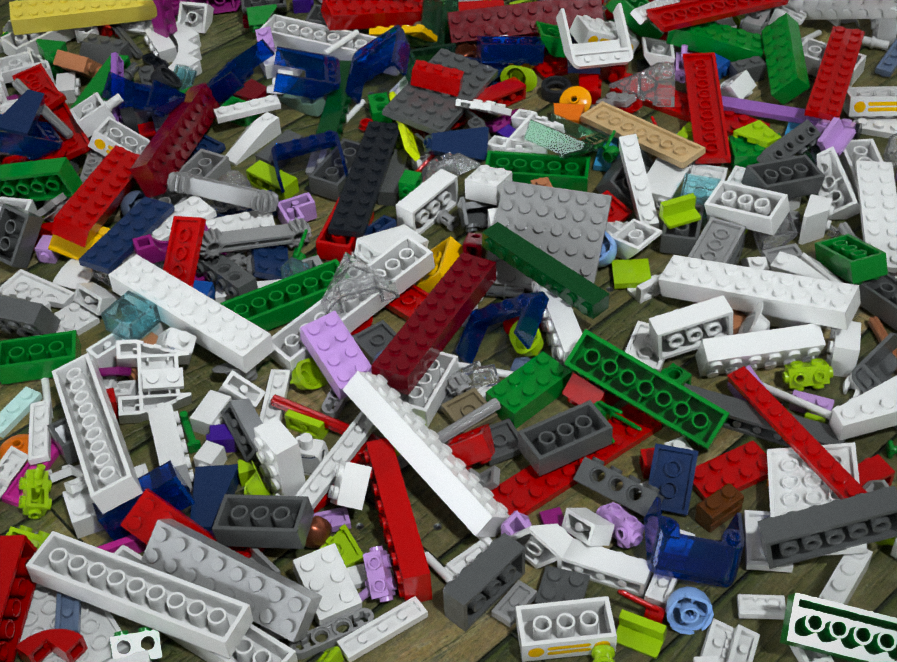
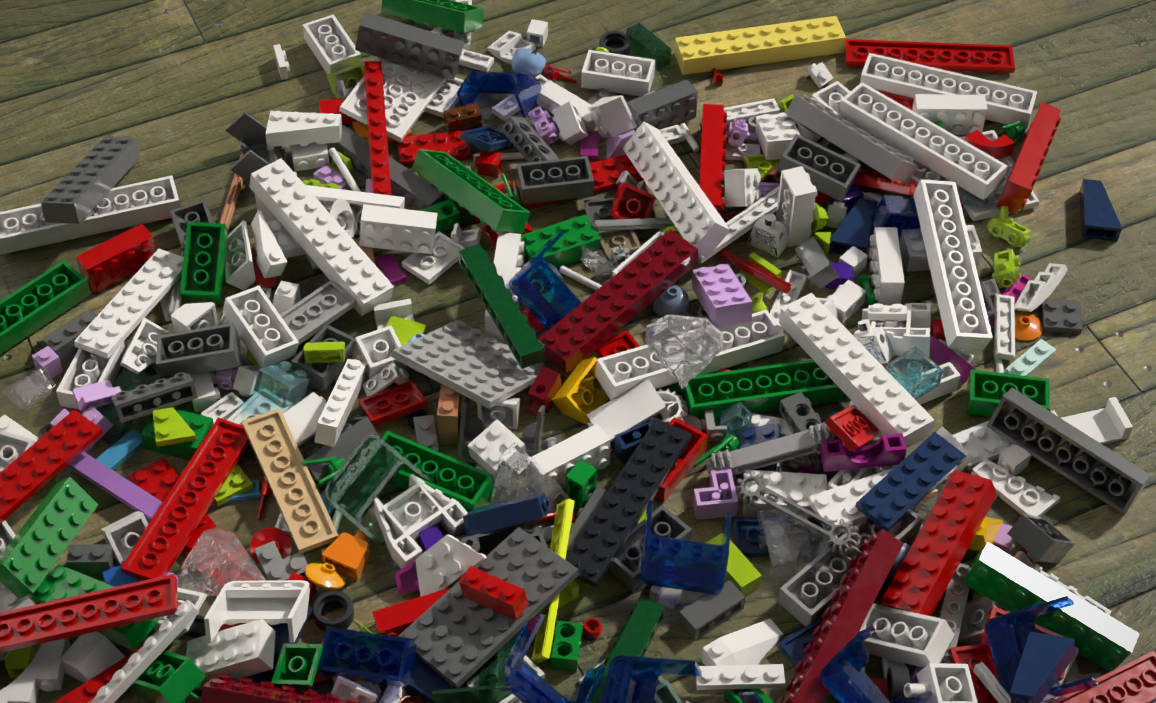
camera: 165 degrees left, 5 degrees up
lime panel [616,609,667,659] -> none

